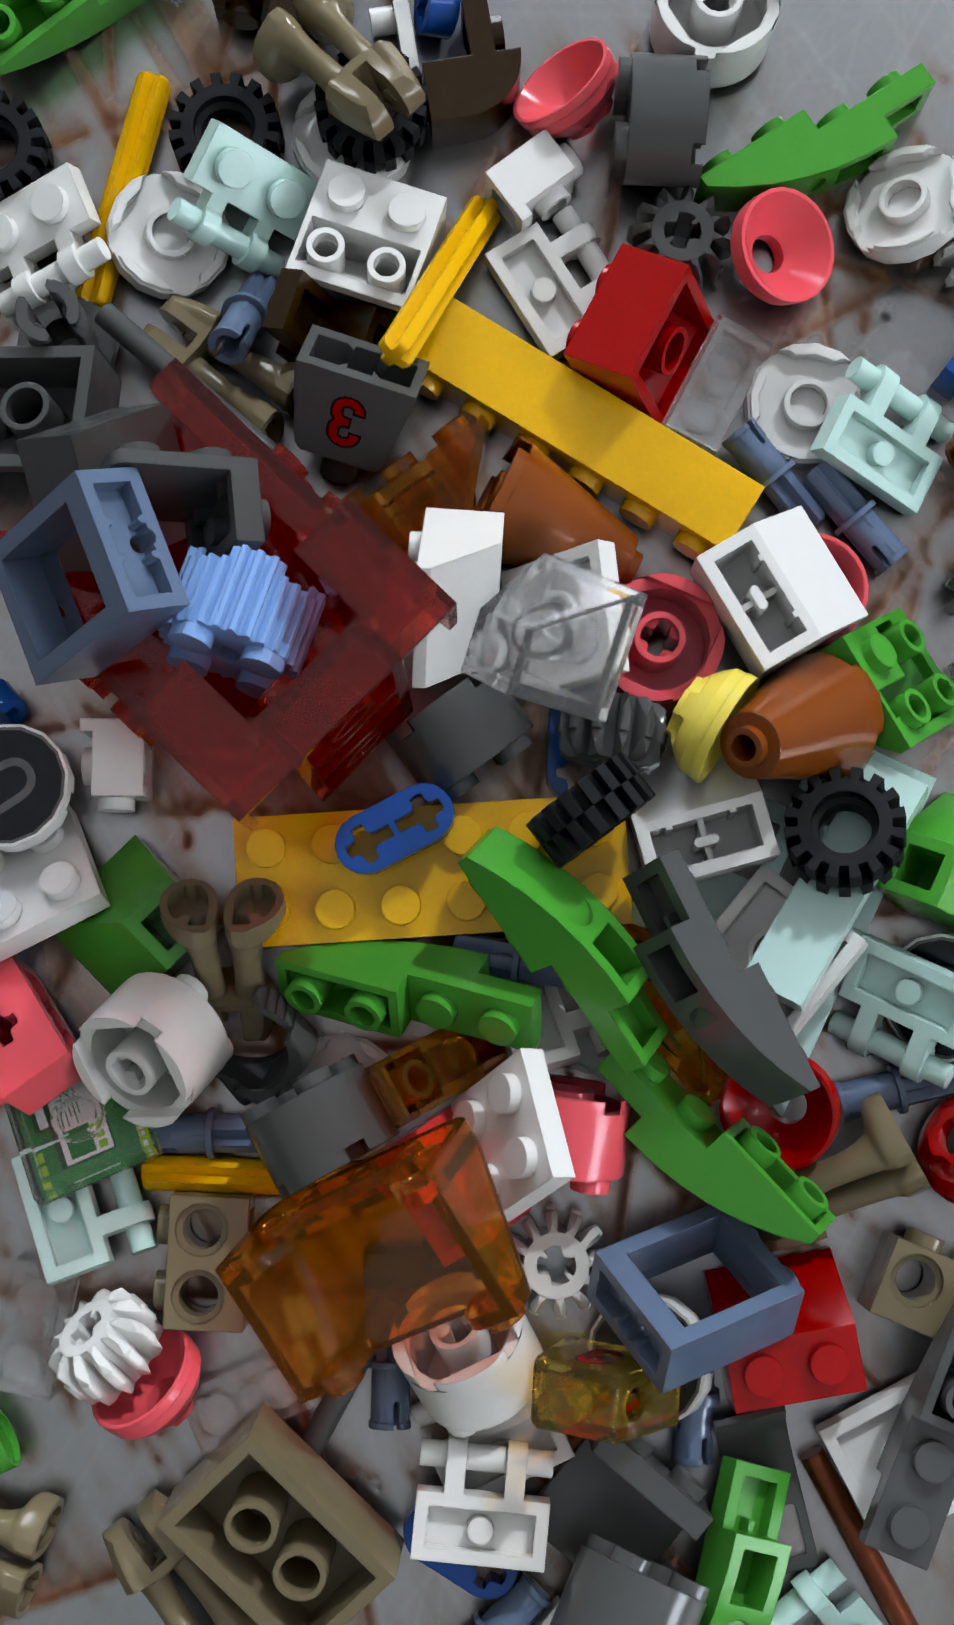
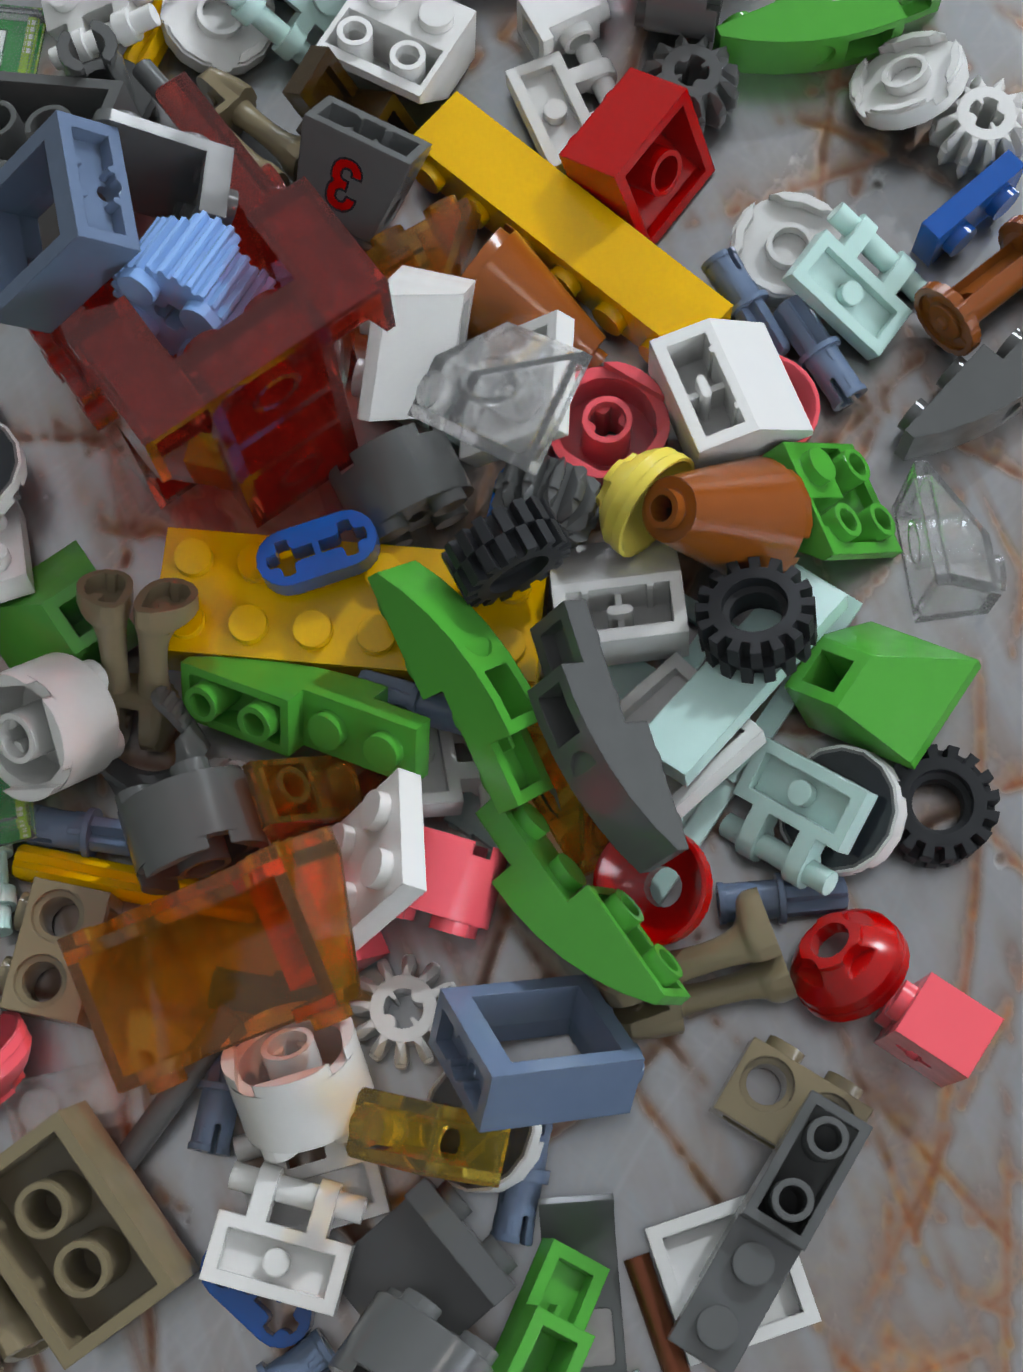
camera: 15 degrees right, 10 degrees down
white brick [80,718,155,813] -> none
sand blue axle [207,270,278,365] -> none
yellow axle [378,195,501,369] -> none
clear plate [661,313,773,456] -> none
red slope [702,1246,867,1414] -> none
coral piece [730,187,834,306] -> none

